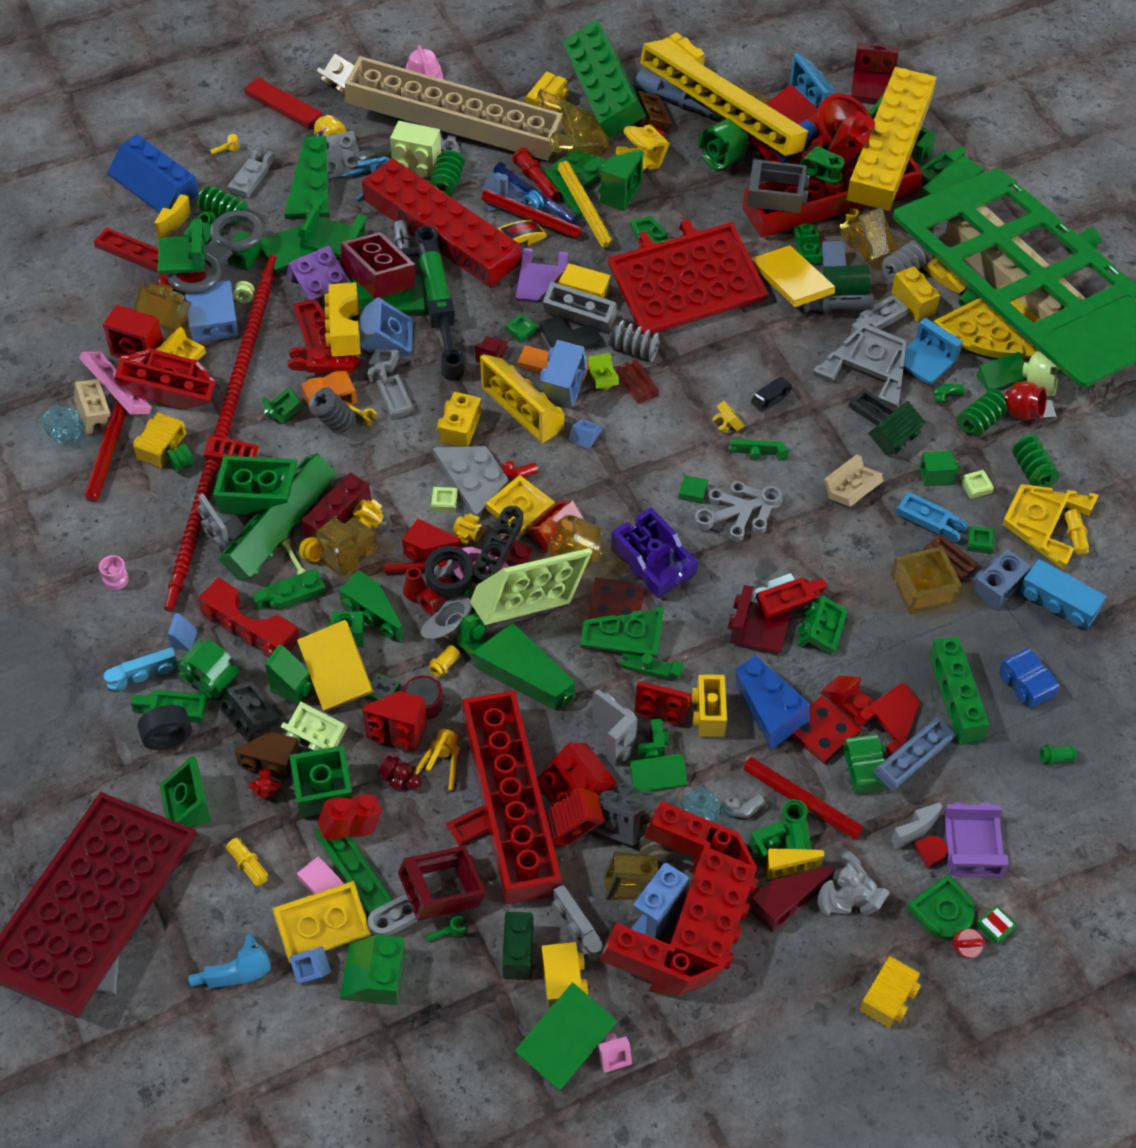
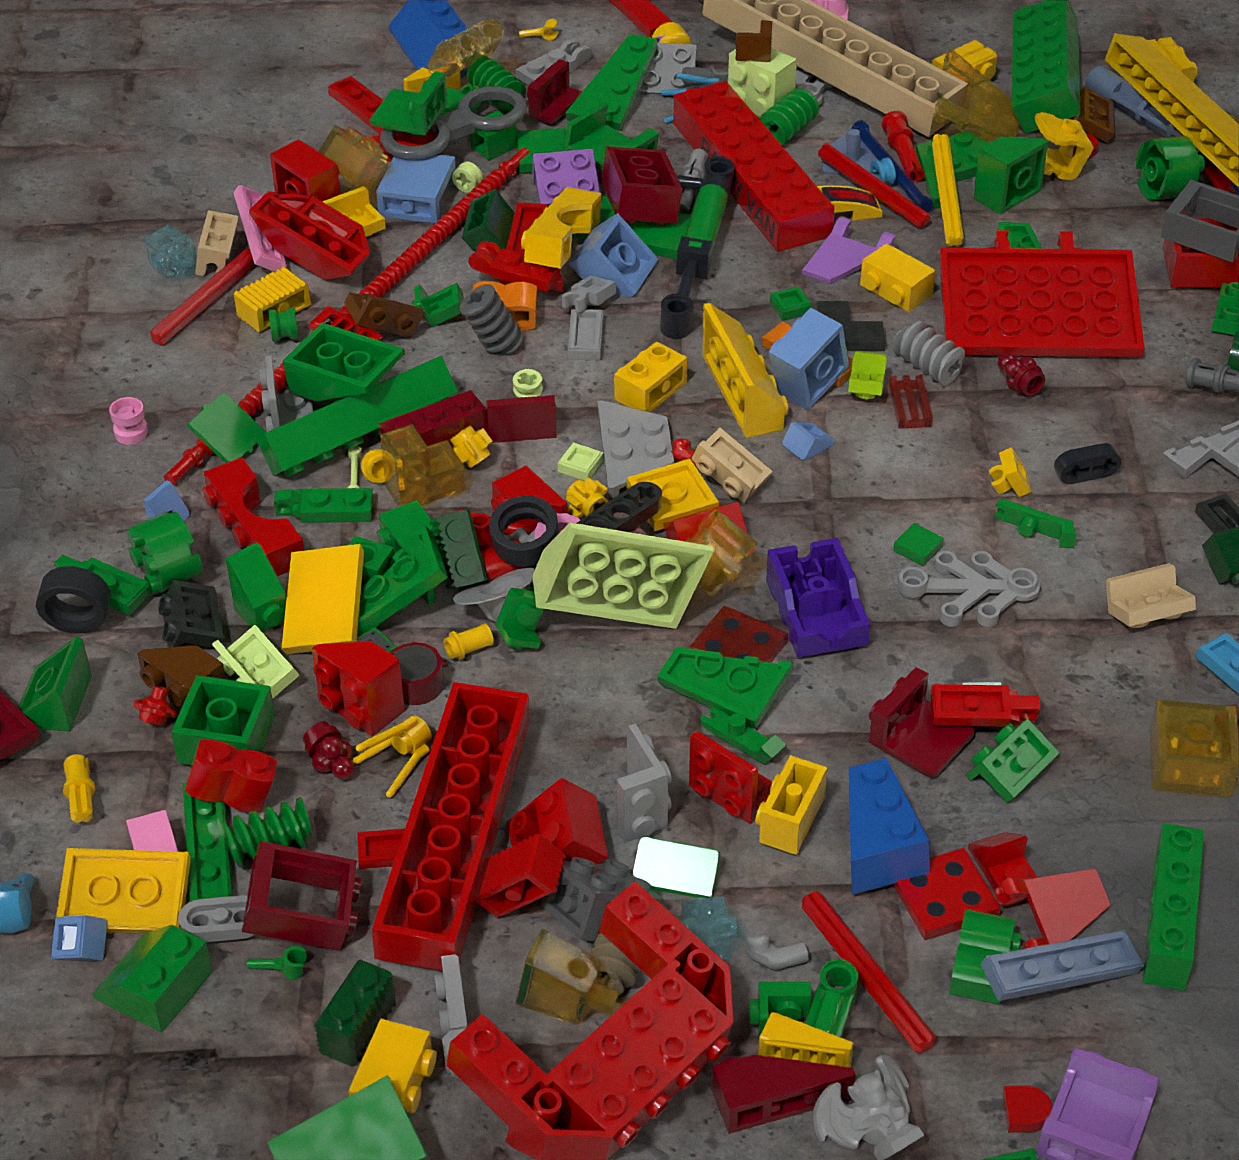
camera: 25 degrees right, 10 degrees down
medium azure hinge [103,648,178,692] -> none
yellow hand [348,405,377,427] -> none
green slope [473,623,575,711] -> none
dark red bracket [475,336,508,363] -> none
light grey brick [543,282,617,333] -> none
medium blue panel [632,863,689,940] -> none
green bracket [637,719,669,760] -> none
yellow tile [751,245,835,307] -> none
light grey slope [891,802,942,850] -> none
none -> green piece [187,392,266,463]
none -> green piece [222,797,312,867]
none -> reddish brown bracket [344,292,425,338]
none -> green wing [357,525,448,637]
none -> clear yellow beam [427,19,504,78]
none -> dark green brick [429,509,488,589]
none -> dark green brick [461,189,515,250]
none -> dark red slope [485,395,556,443]
none -> yellowish green bush [513,369,543,398]
none -> dark red bracket [526,59,583,124]
none -> tan bracket [691,427,772,503]
none -> reddish brown panel [735,20,773,62]
none -> dark red piece [997,353,1045,396]

